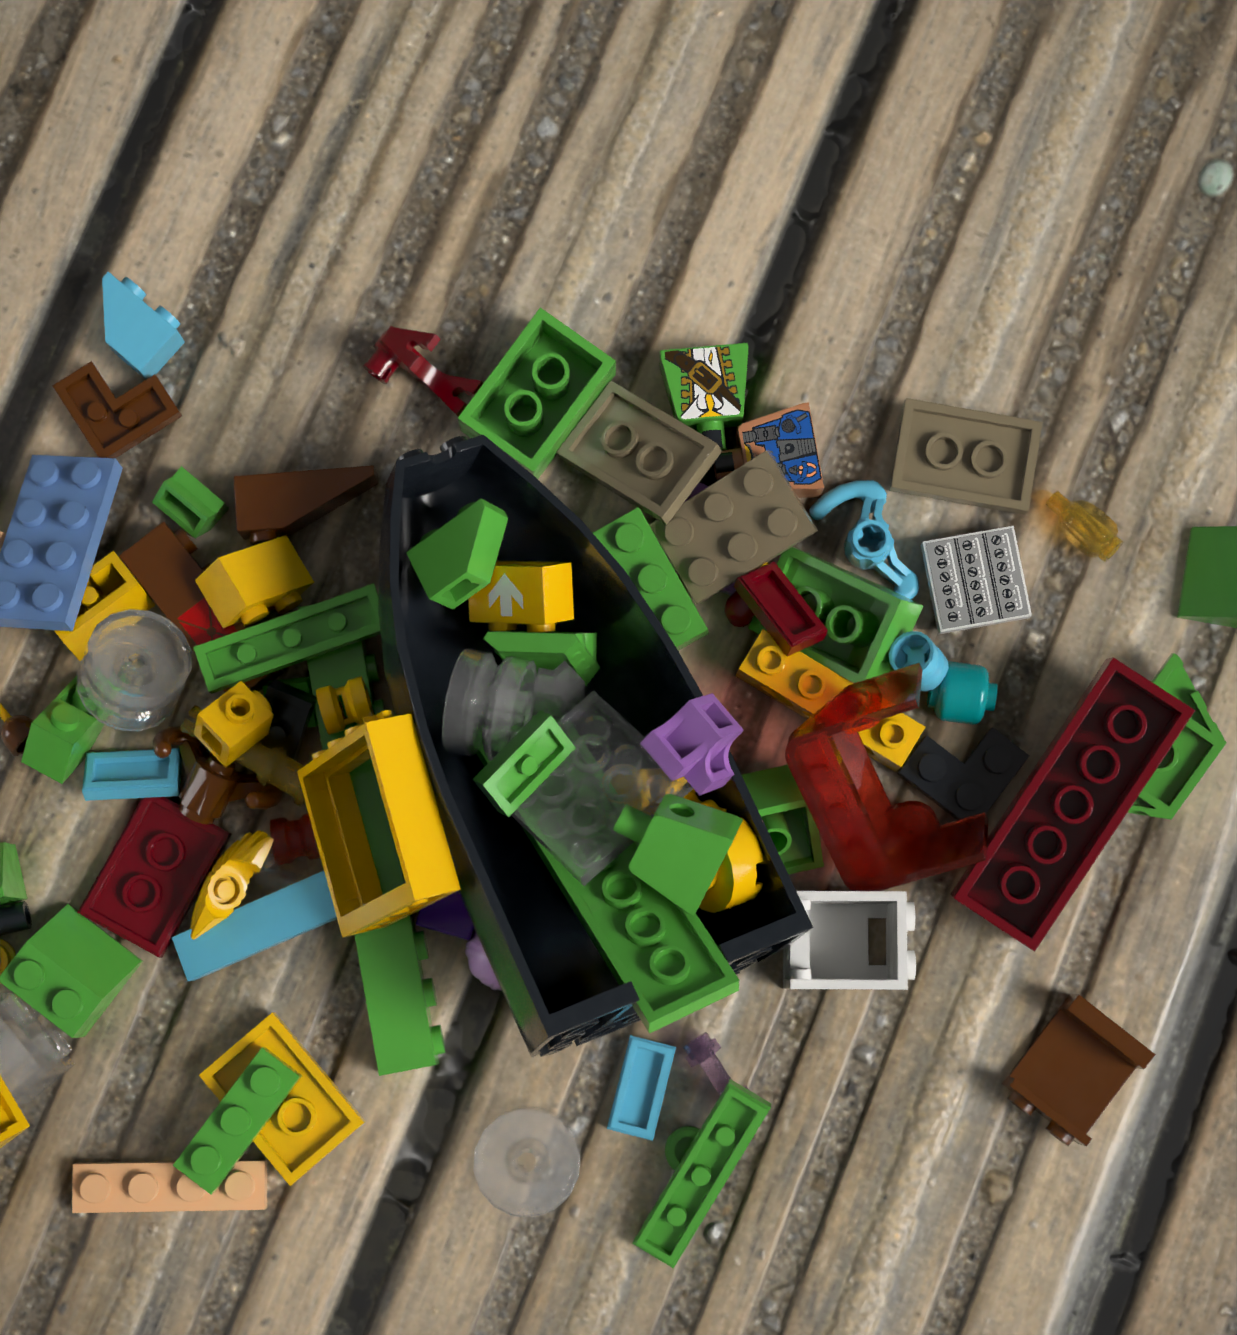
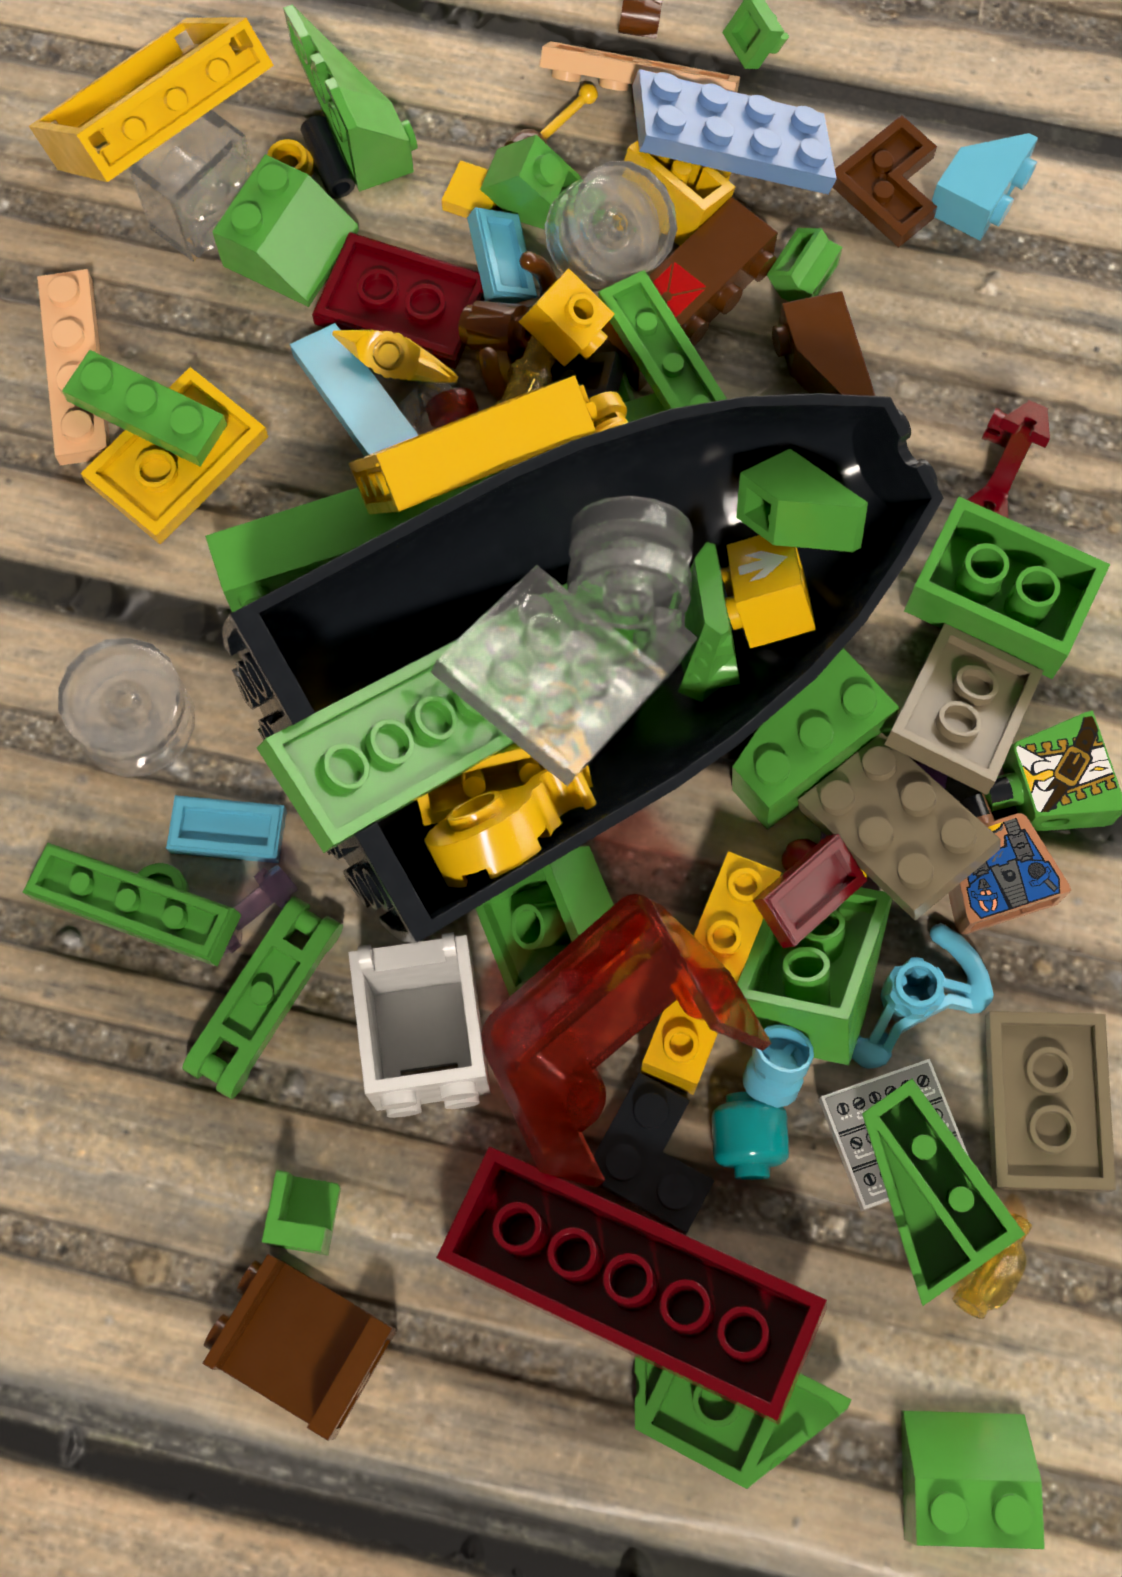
camera: 85 degrees right, 10 degrees down
yellow brick [195,535,314,628] -> none
bright green plate [473,710,576,818] -> none
bright green torso [613,794,743,916] -> none
medium lavender brick [640,693,744,796] -> none
none -> bright green plate [182,896,343,1099]
none -> bright green panel [262,1170,341,1256]
none -> yellow tile [441,160,498,218]
none -> bright green wedge [862,1078,1025,1306]

